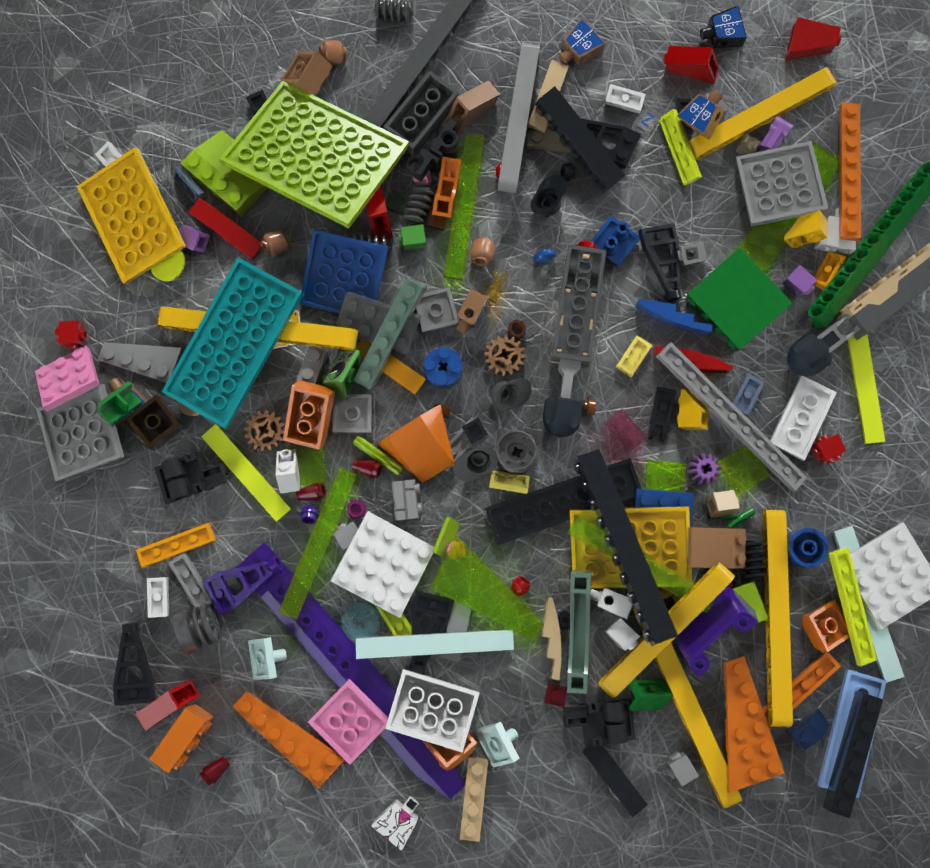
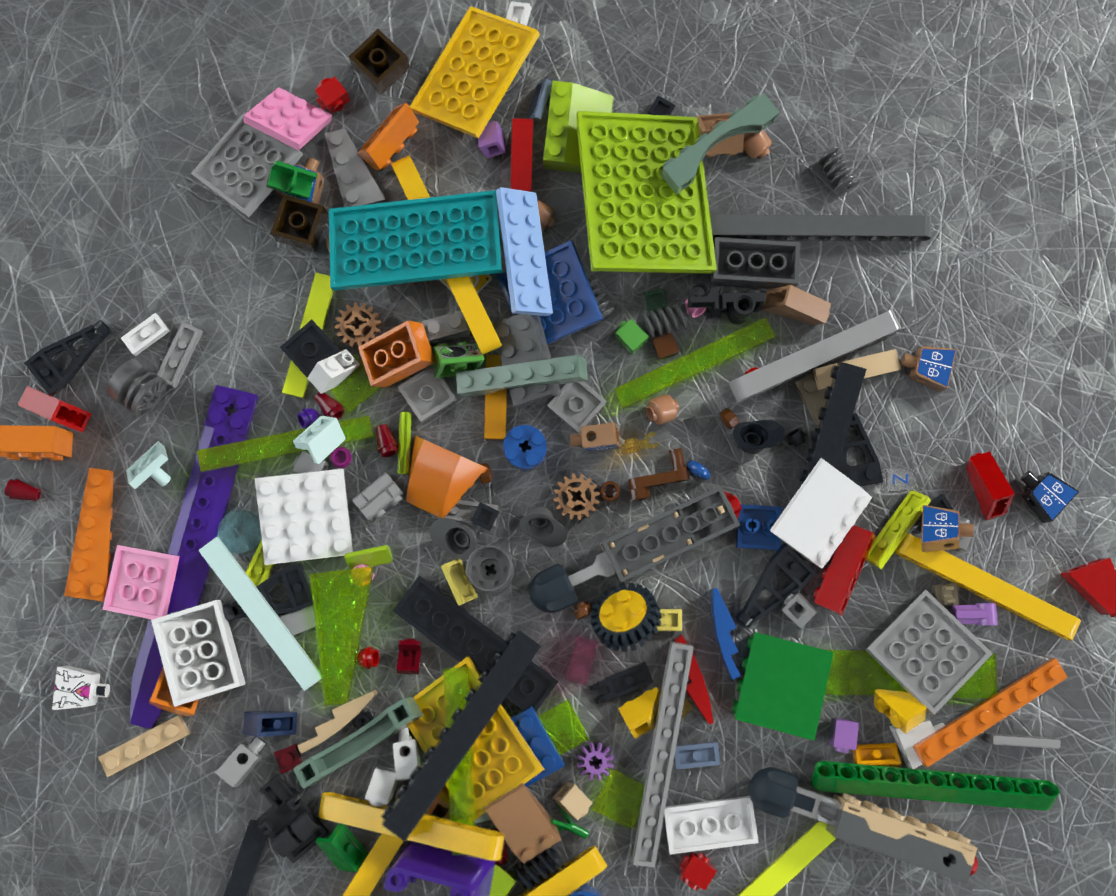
camera: 55 degrees right, 0 degrees up
light orange tile [136,523,216,568] -> none
neon yellow piece [151,250,185,282] -> none
black plate [154,452,228,504] -> none
dark purple plate [202,556,283,616] -> none
red slope [366,185,393,241] -> none
orange arch [432,157,462,218] -> none
light aqua tile [475,722,520,767] -> none
white plate [605,84,646,114] -> none
none -> light grey torso [216,737,266,787]
none -> dark blue slope [243,711,297,737]
none -> black plate [280,319,341,378]
none -> light aqua panel [293,416,345,464]
none -> dark brown brick [348,29,410,95]
none -> orange slope [357,103,419,171]
none -> dark red bracket [396,638,422,675]
none -> light blue plate [496,187,553,316]
none -> wheel [590,583,662,652]
none -> reddish brown beam [628,448,690,501]
none -> sand green arch [661,93,780,195]
none -> reddish brown tile [719,408,739,430]
none -> white slope [770,458,872,569]
none -> red brick [813,525,875,616]
none -> light grey tile [985,733,1060,749]

